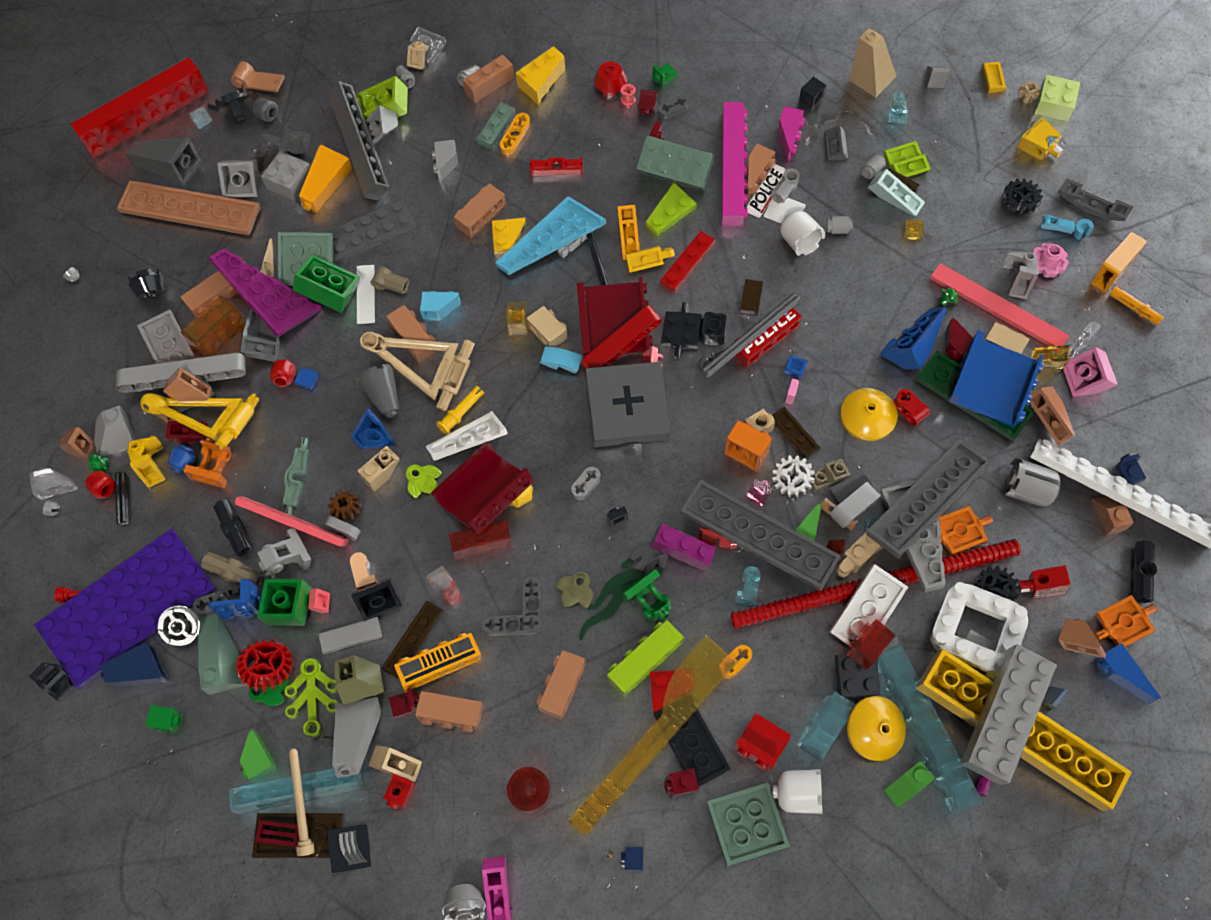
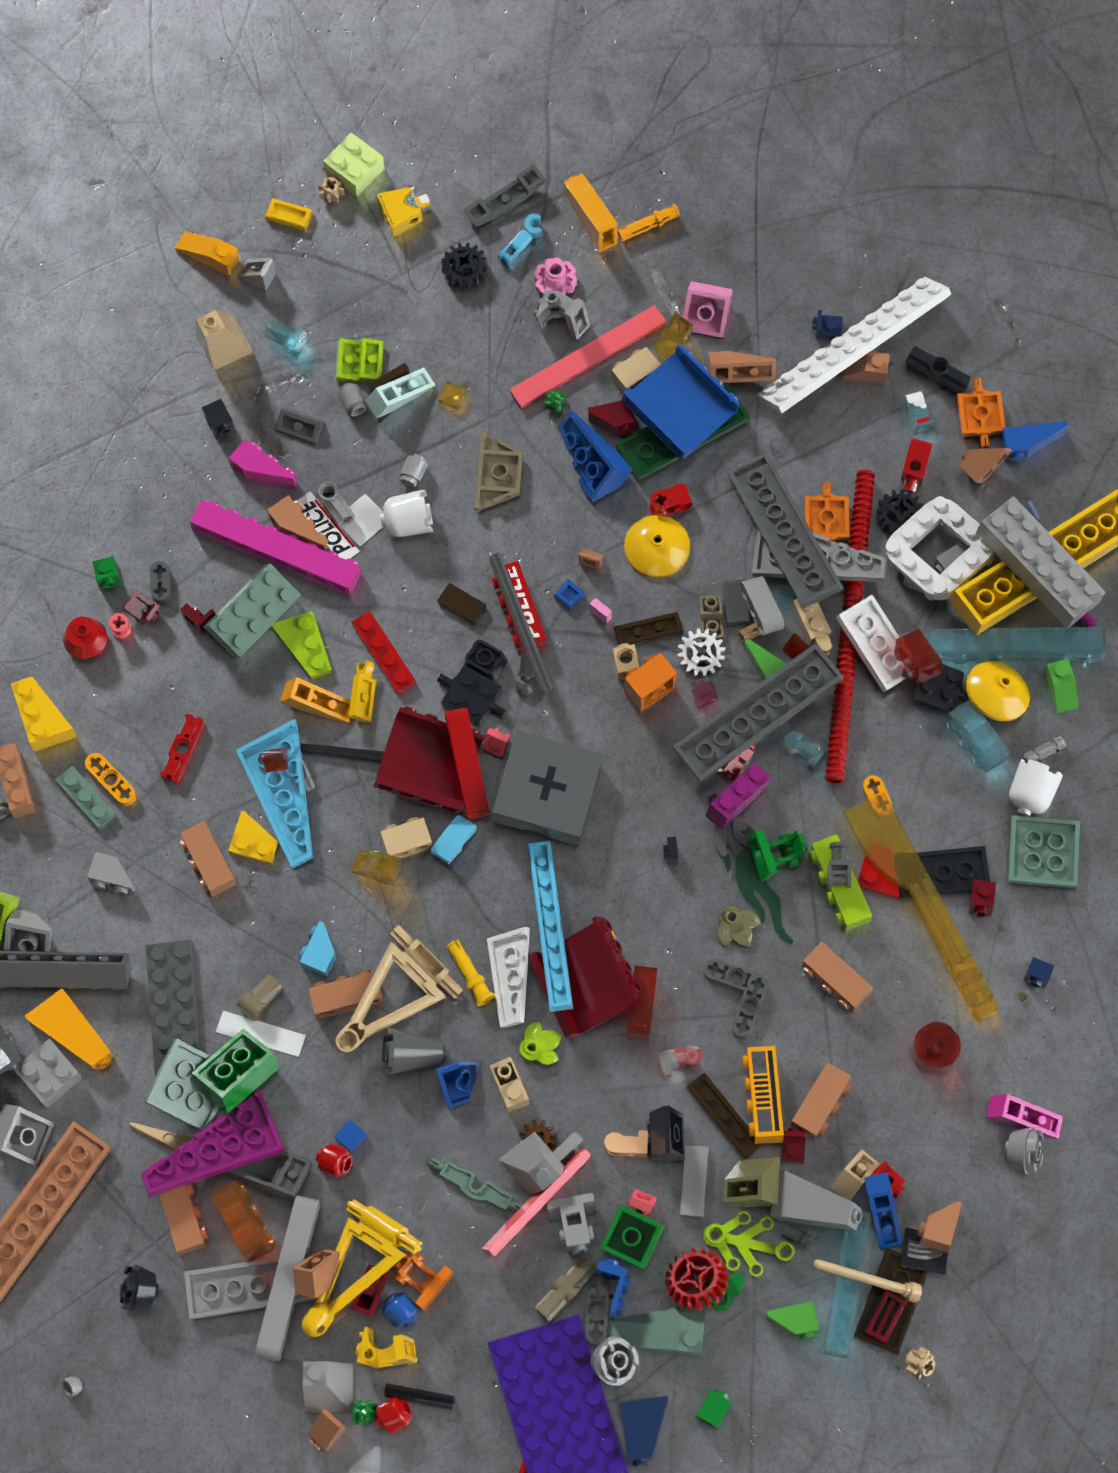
camera: 70 degrees left, 5 degrees up
black piece [213,499,253,556] -> none
light grey beam [571,467,601,500] -> none
red bracket [734,714,791,772] -> none
light grey cylinder [1002,458,1061,507] -> none
none -> light orange slope [174,231,240,277]
none -> clear red slope [262,747,289,773]
none -> dark tan wing [474,431,523,512]
none -> light grey slope [499,1132,565,1196]
none -> medium azure tile [528,840,573,1012]
none -> nougat slope [579,549,604,569]
none -> dark grey connector [827,842,851,888]
none -> blue slope [864,1173,903,1249]
none -> clear light blue leg [903,391,934,435]
none -> tan gear [905,1347,935,1379]
none -> nougat slope [917,1201,962,1253]
none -> light grey axle [1023,736,1066,763]

